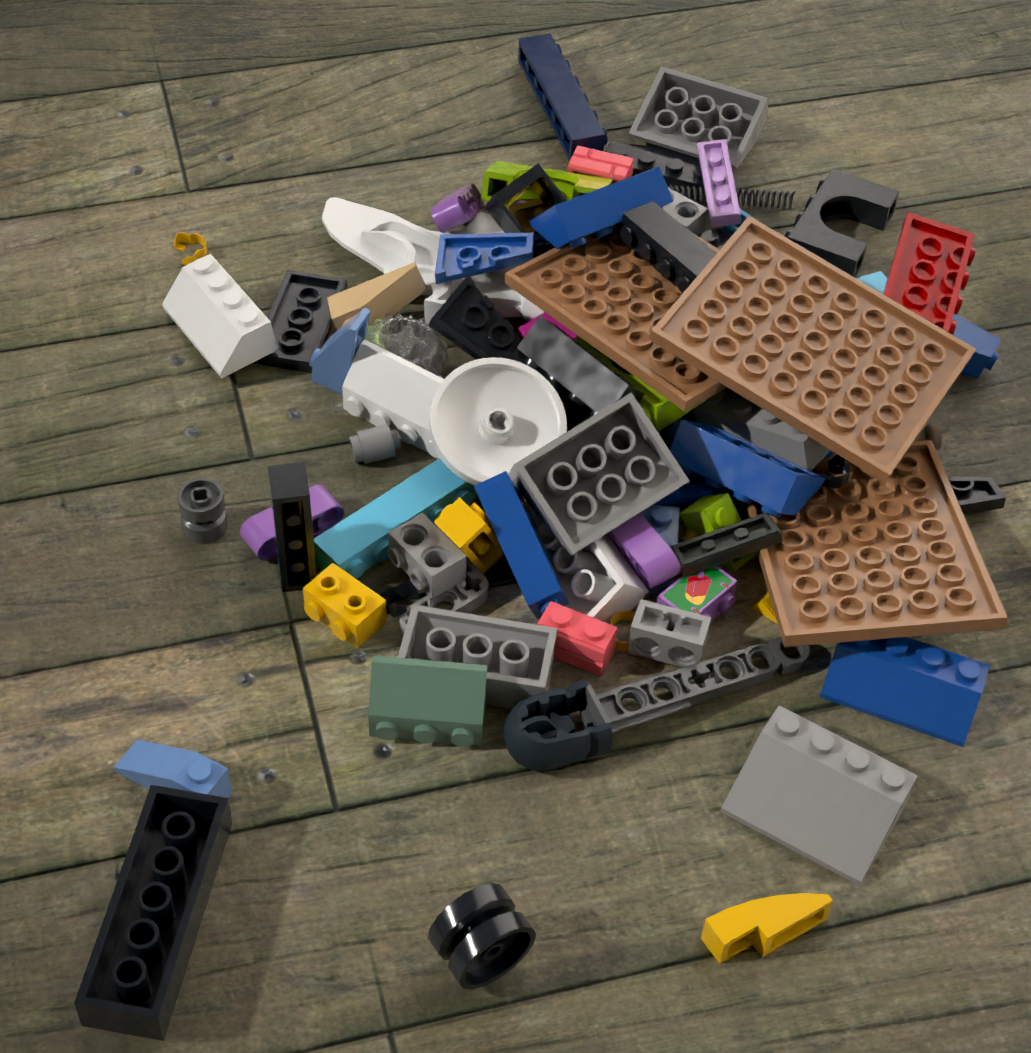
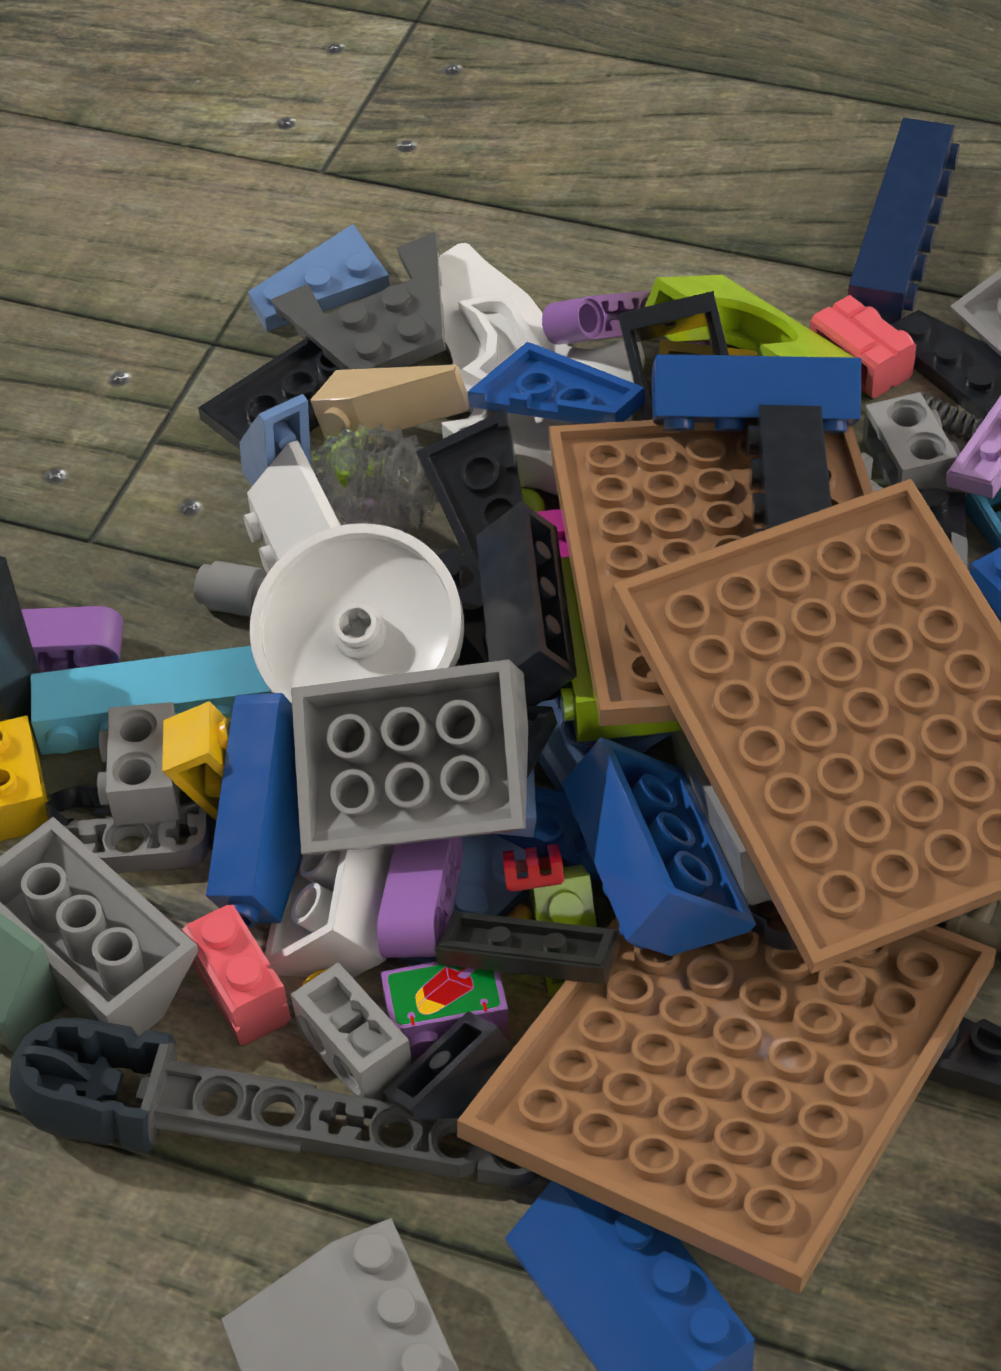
camera: 40 degrees right, 0 degrees up
white slope [162,254,278,379] -> none
yellow piece [174,232,207,265] -> none
none -> medium blue wing [248,224,390,331]
none -> dark grey wing [271,233,446,370]
none -> black slope [382,1011,513,1119]
none -> red tile [503,844,565,892]

